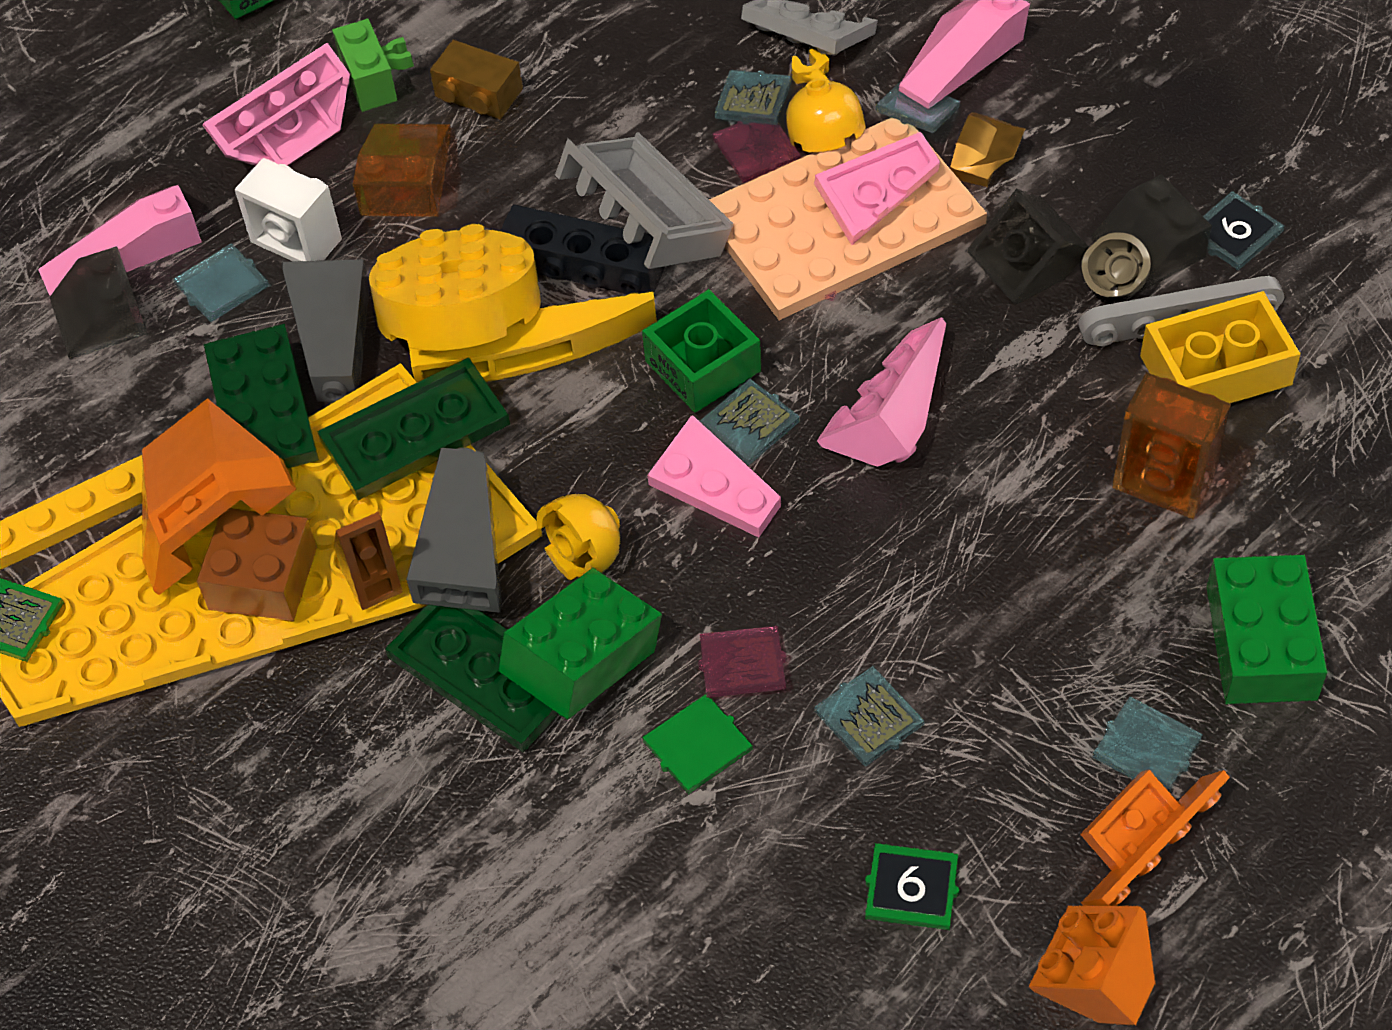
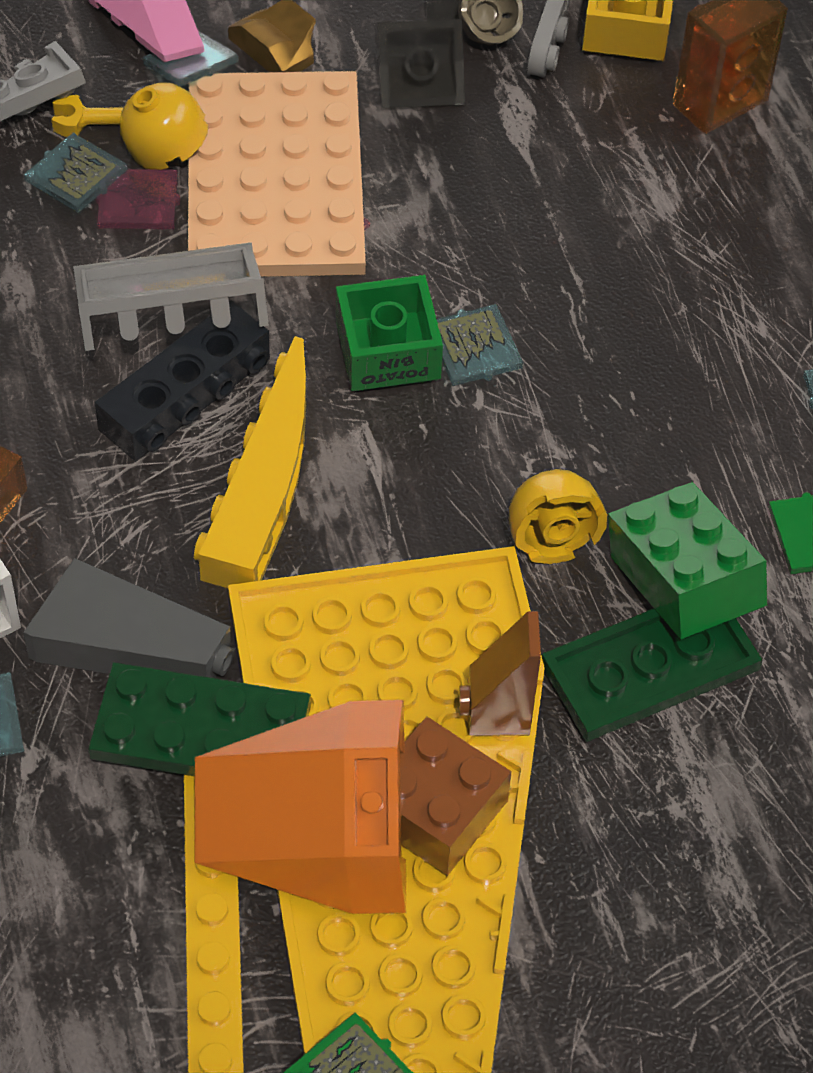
camera: 70 degrees left, 0 degrees up
dark green plate [317,357,510,500] -> none
yellow brick [369,224,541,351] -> none
dark grey slope [407,448,502,613] -> none
bright pink wing [648,415,781,537] -> none
clear pink piece [698,626,786,697] -> none
bright pink wing [814,132,940,245] -> none
bright pink wedge [817,317,946,467] -> none

